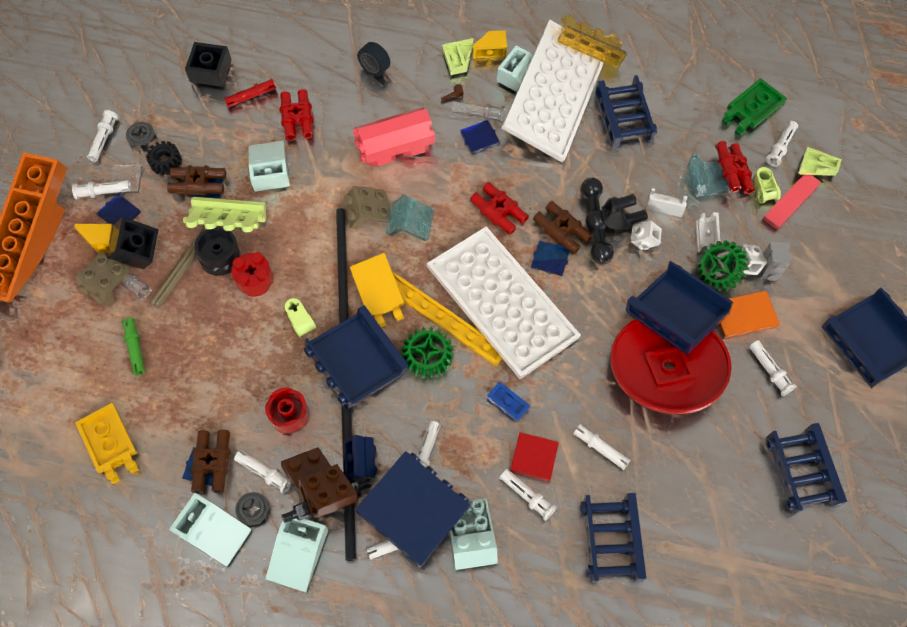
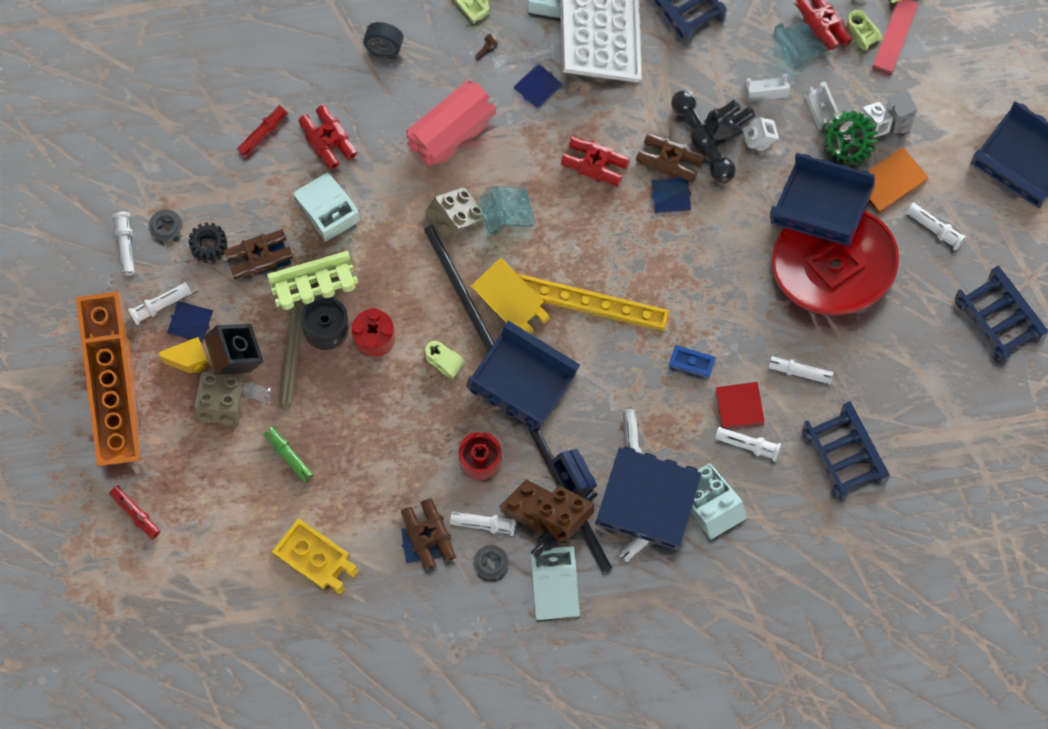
camera: 20 degrees left, 5 degrees up
light aqua slope [169,493,251,567] -> none
black brick [185,42,232,87] -> none
green gear [401,327,454,378] -> none
white plate [427,226,581,379] -> none

